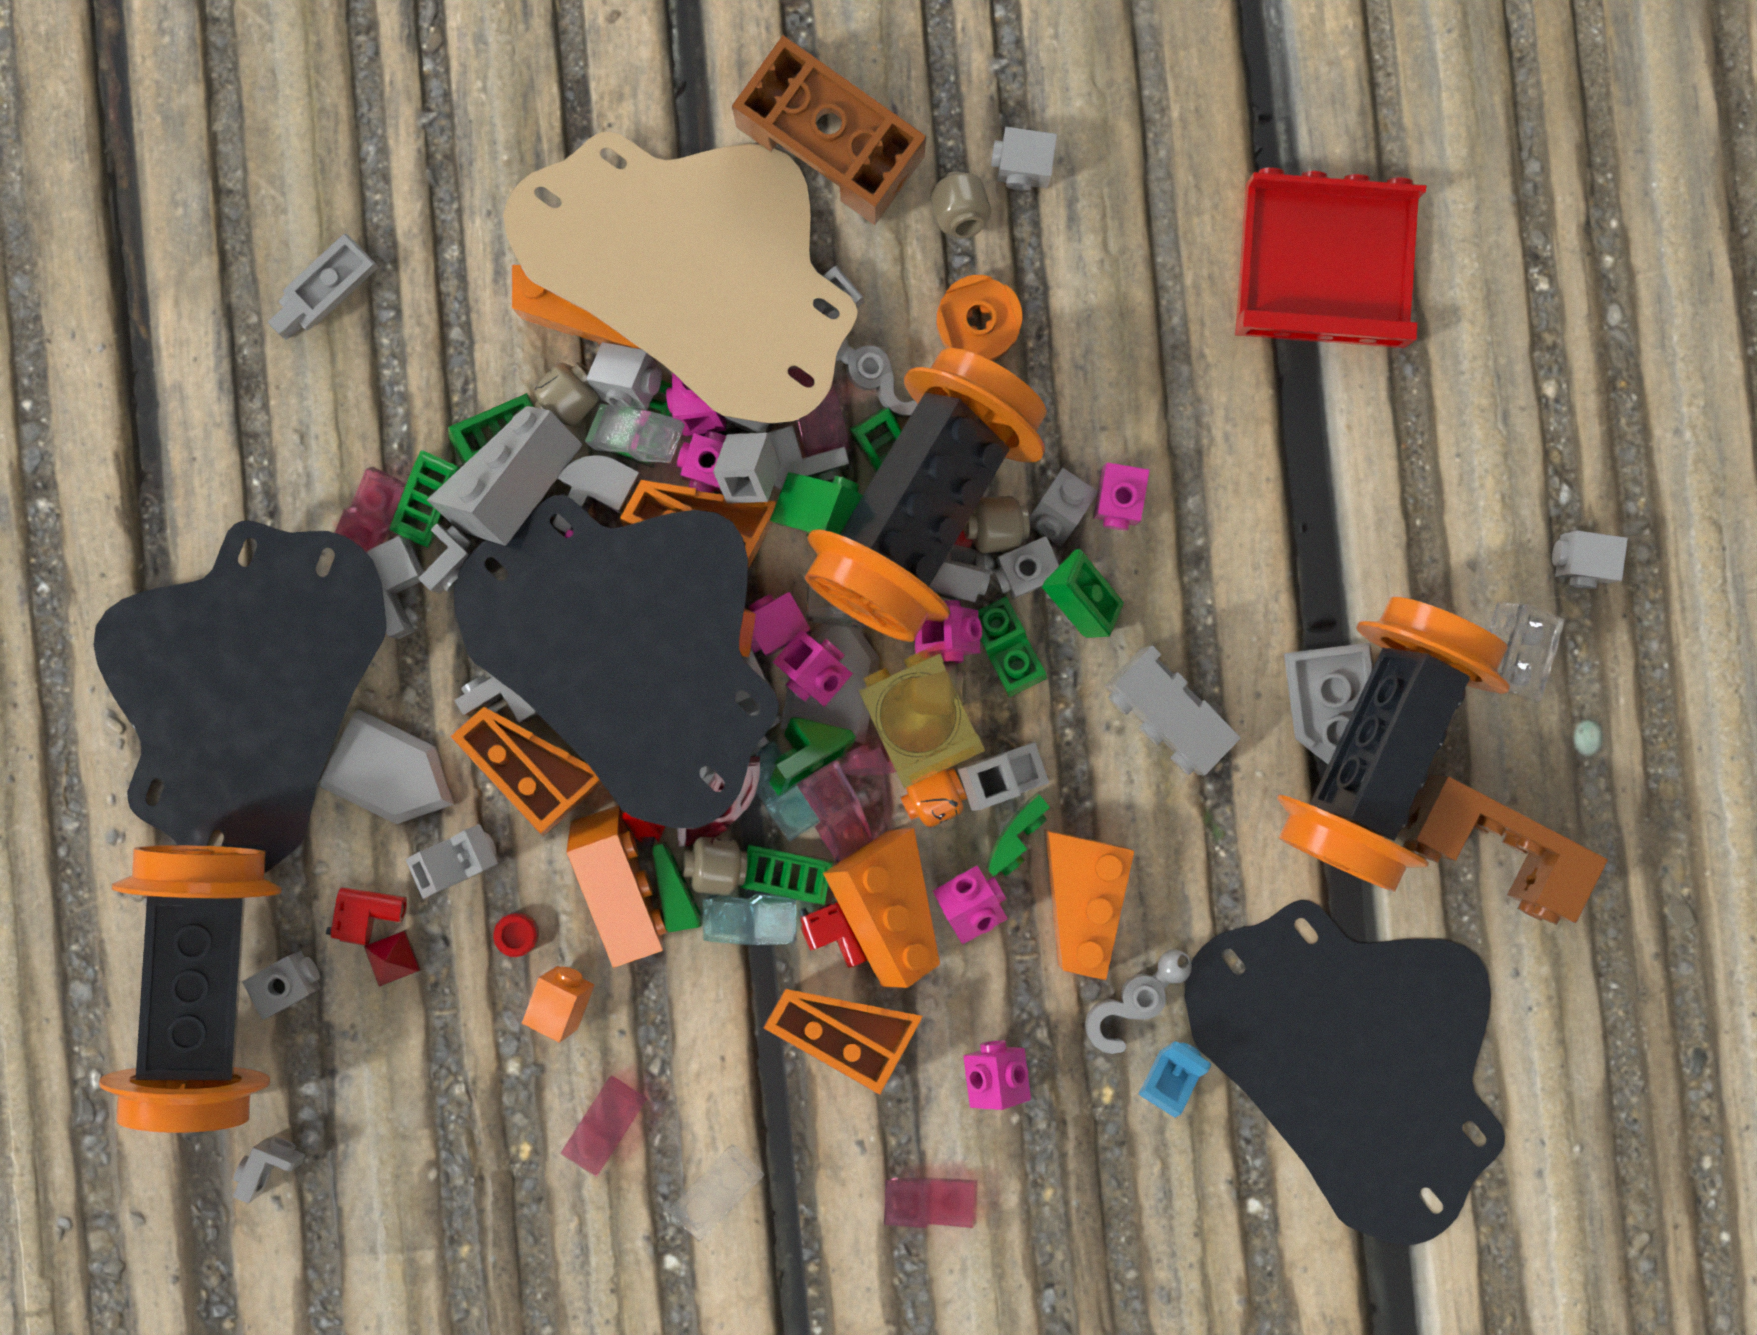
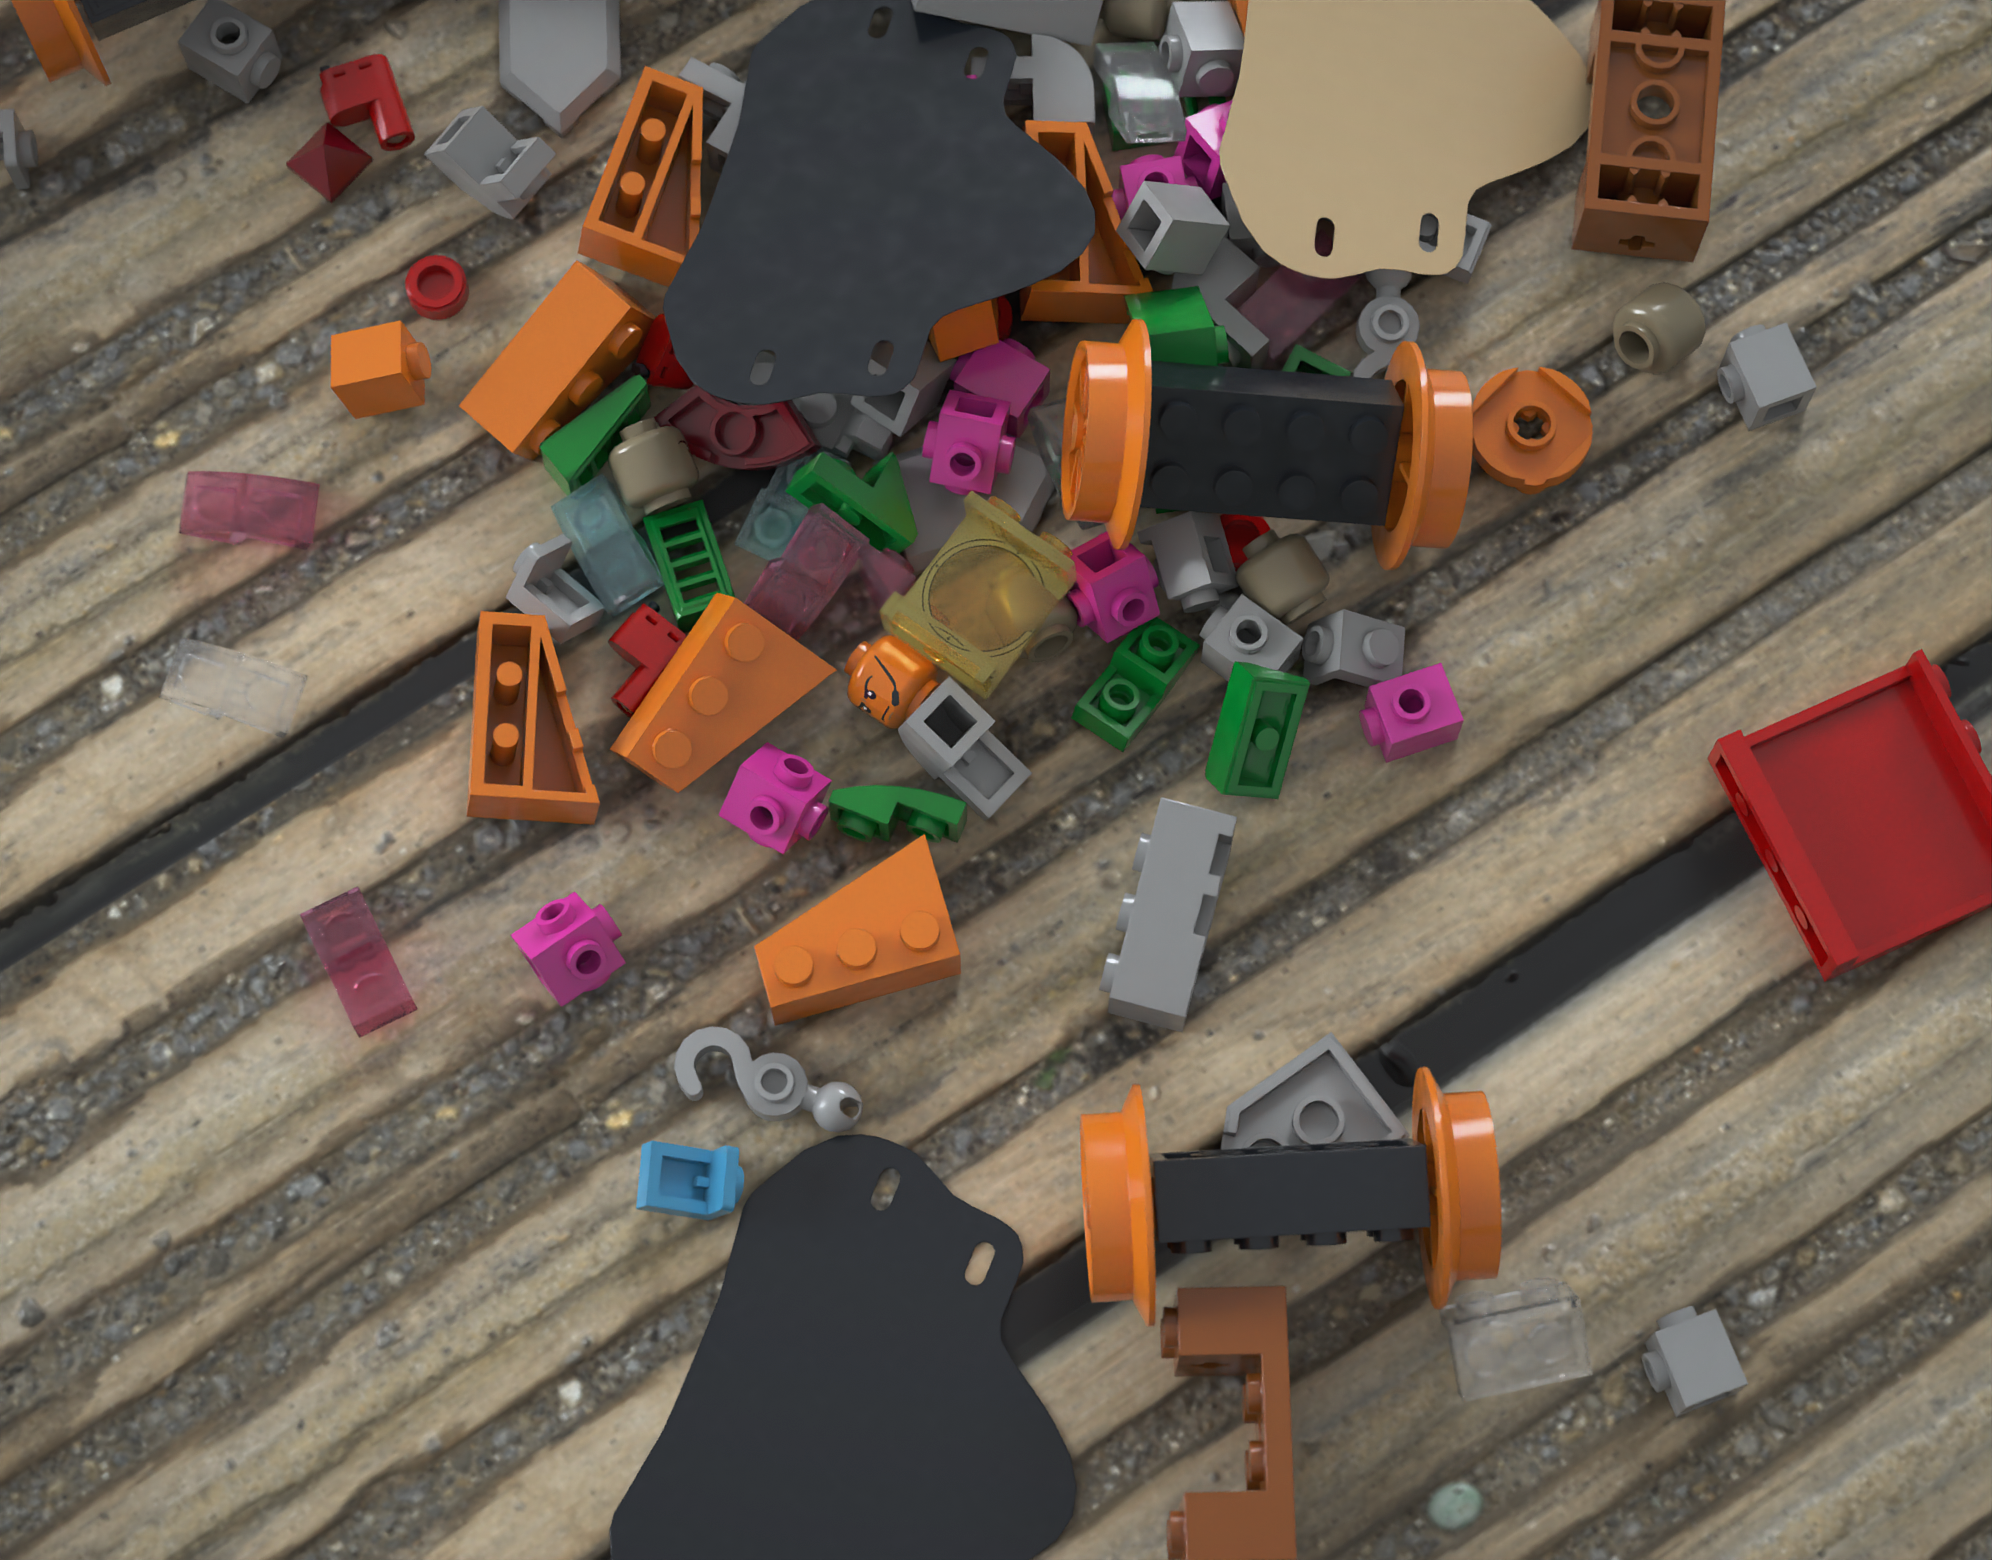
camera: 65 degrees right, 15 degrees down
none -> light grey bracket [505,534,607,644]

